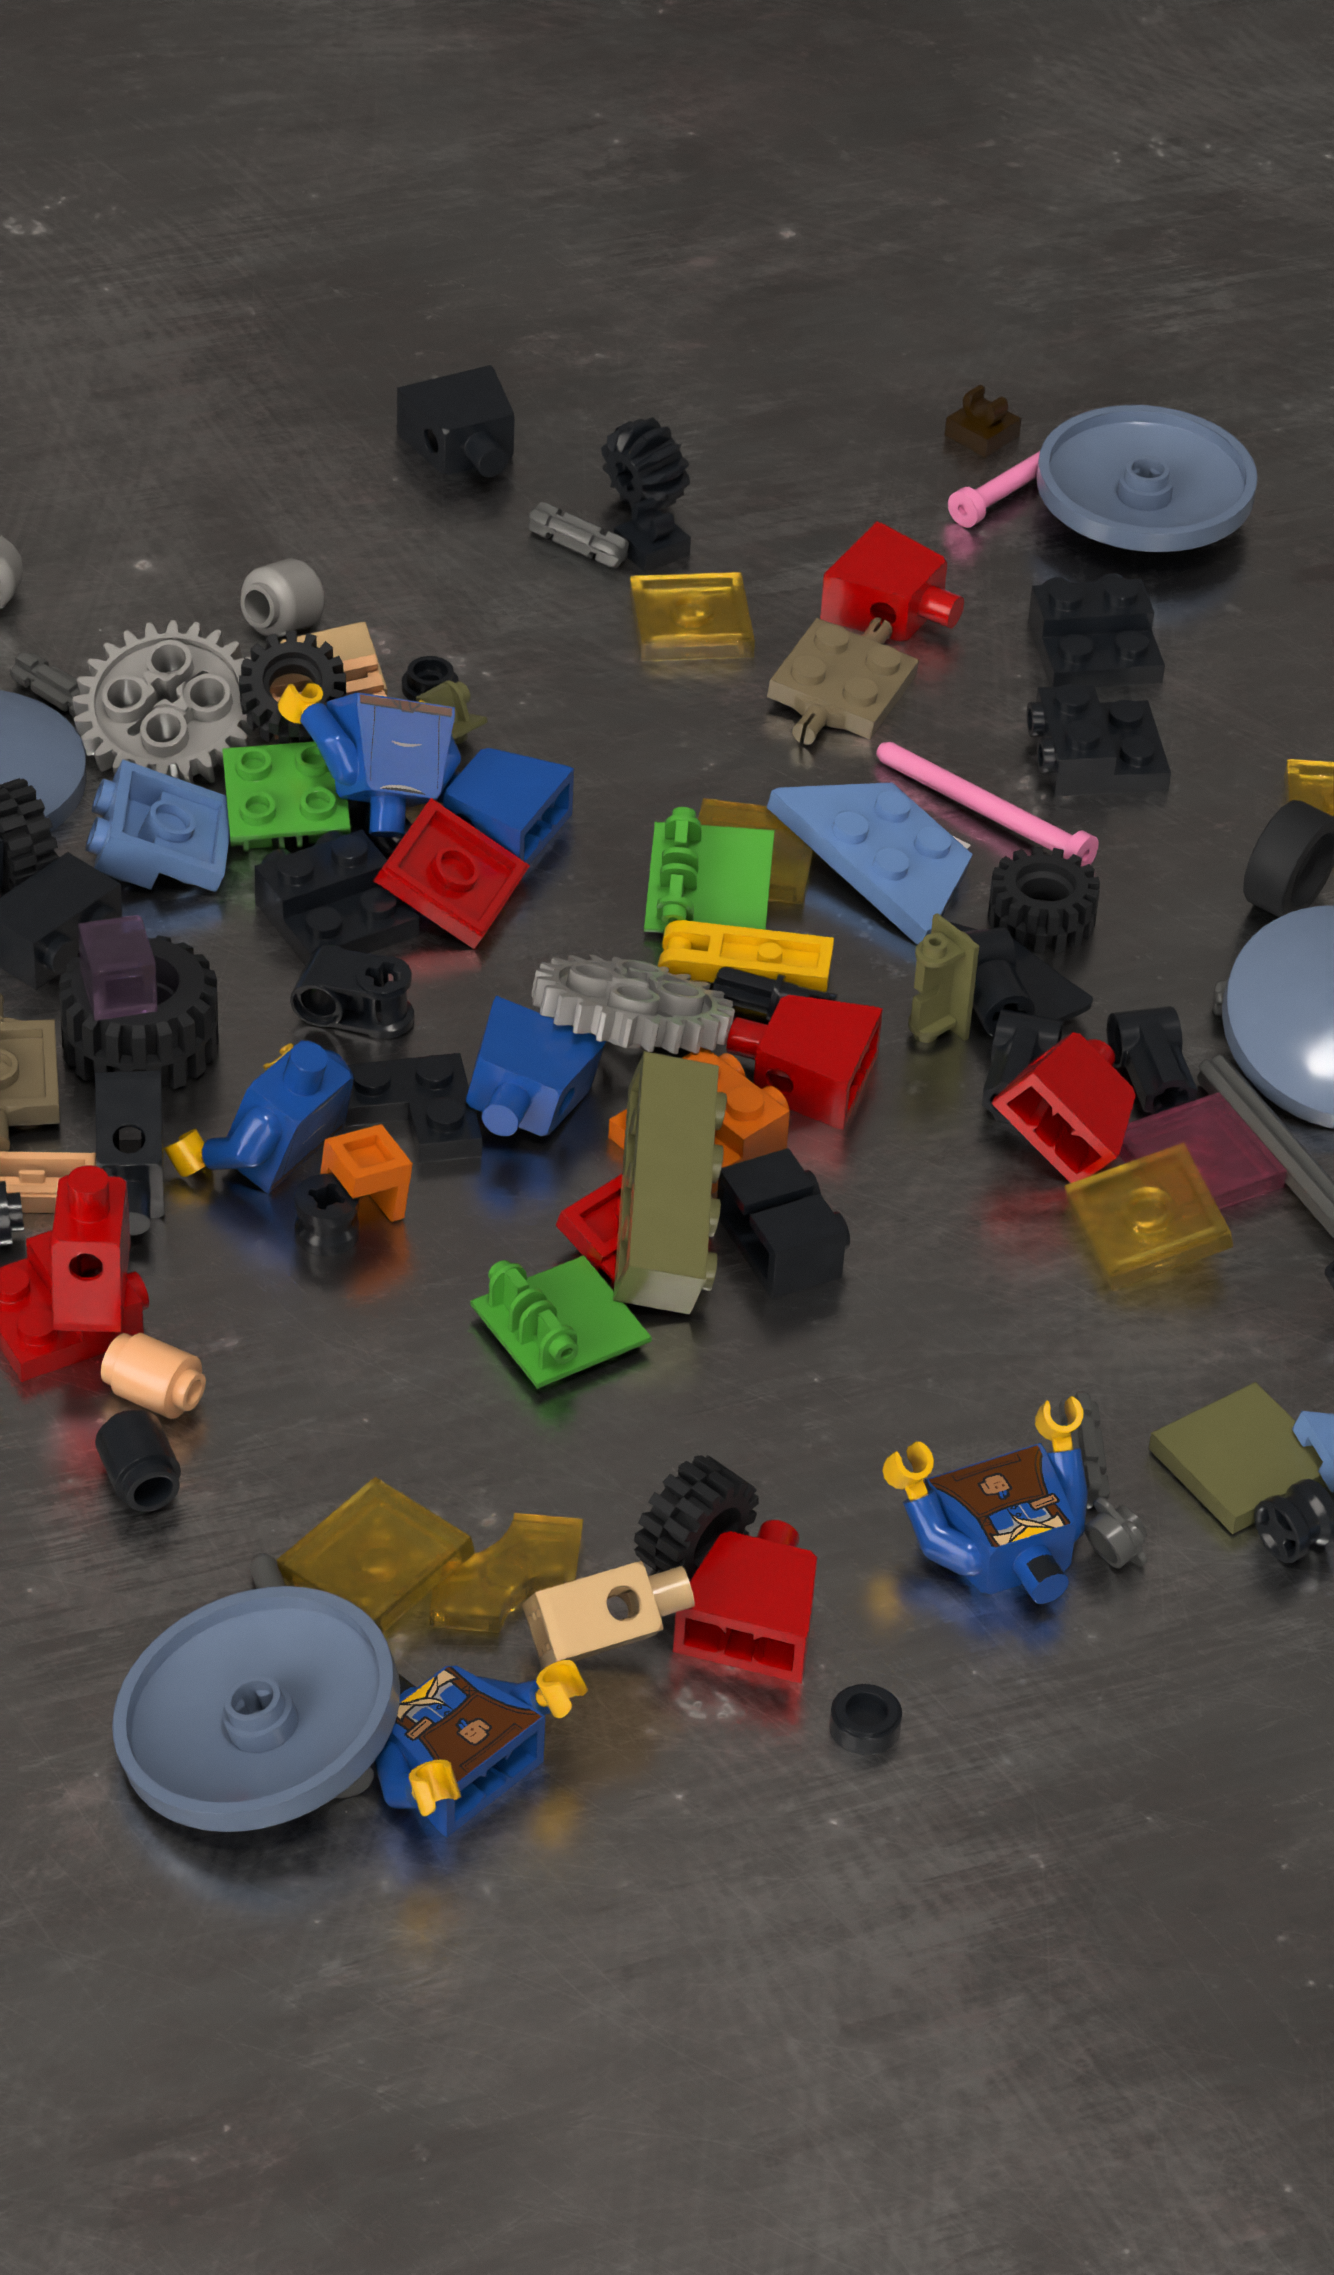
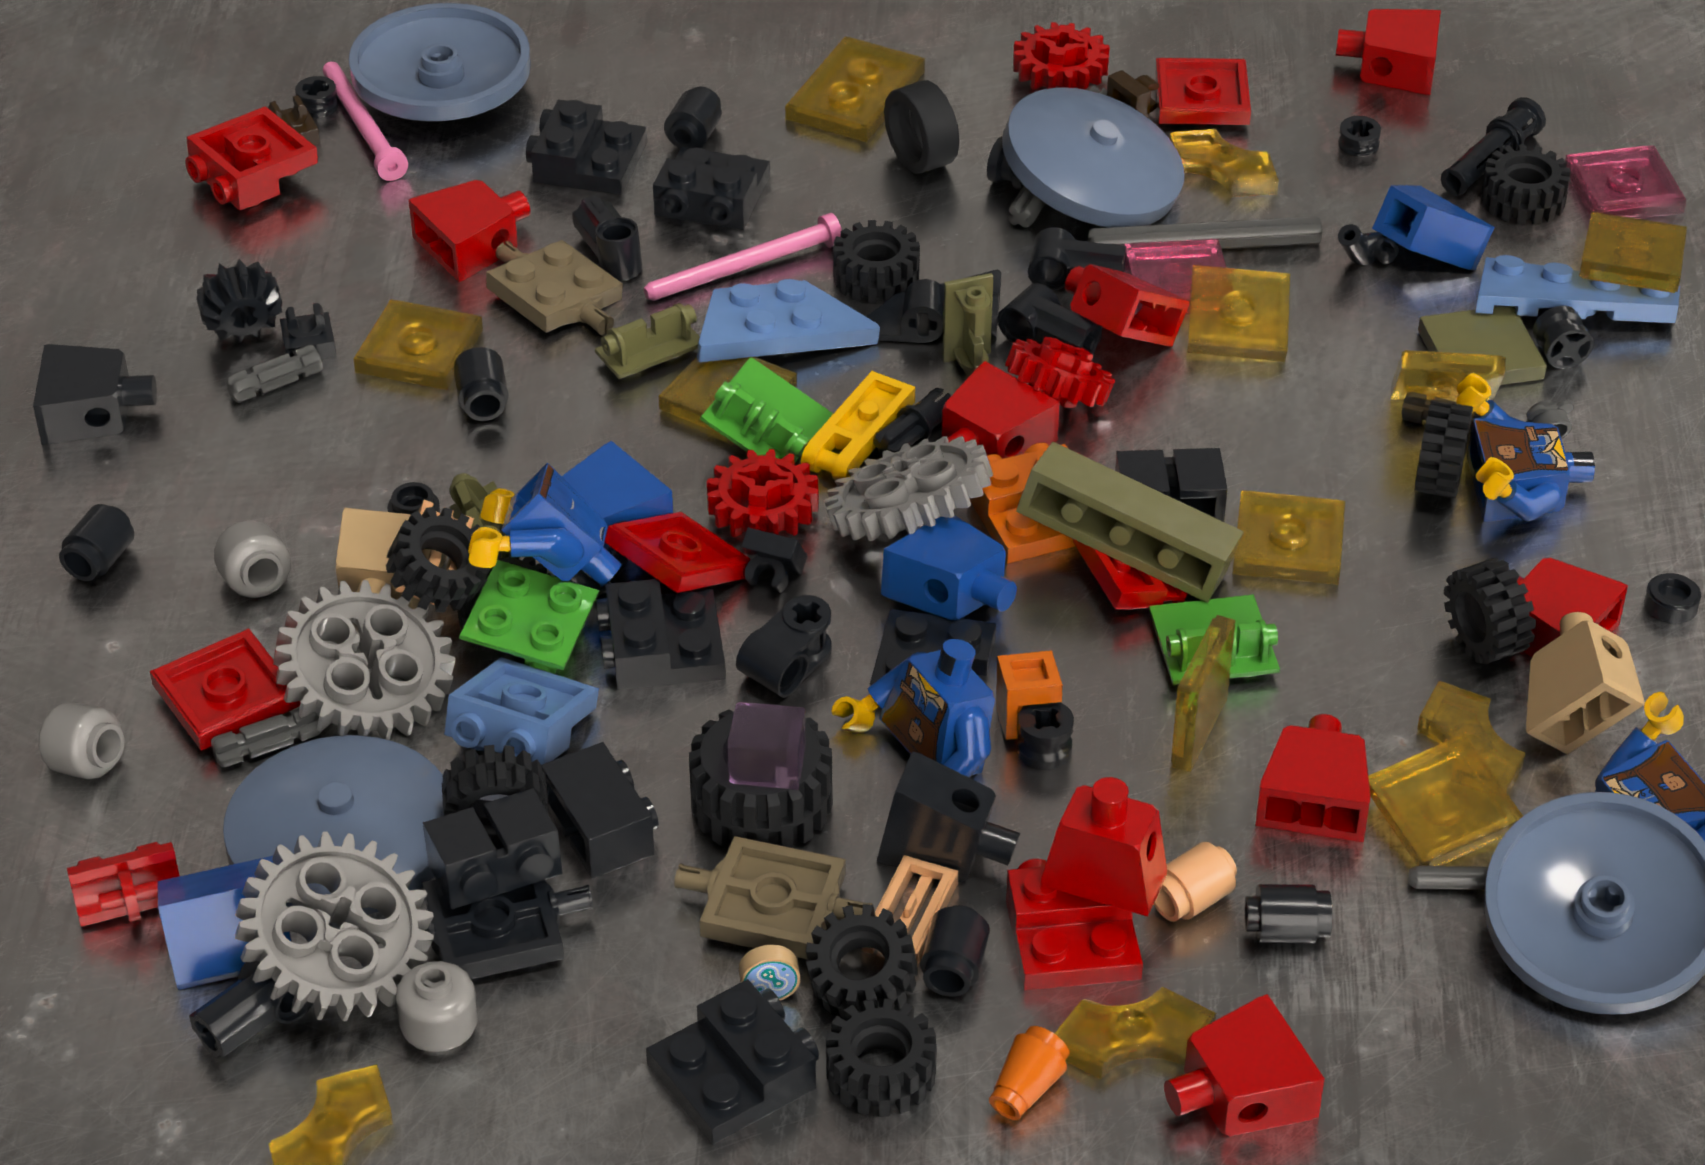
camera: 65 degrees left, 0 degrees up
none -> black brick [59,504,134,581]
none -> red plate [150,628,301,750]
none -> red plate [185,106,318,210]
none -> black bush [295,76,338,118]
none -> black brick [453,347,509,421]
none -> black piece [572,195,643,281]
none -> olive hinge [595,303,700,379]
none -> black brick [664,86,722,149]
none -> red gear [707,449,819,538]
none -> black tile [741,527,808,593]
none -> red gear [1005,337,1115,408]
none -> clear yellow tile [1171,615,1236,772]
none -> clear yellow tile [1232,490,1345,585]
none -> red torso [1255,714,1370,842]
none -> clear yellow tile [1391,350,1506,402]
none -> black tyre [1414,400,1473,498]

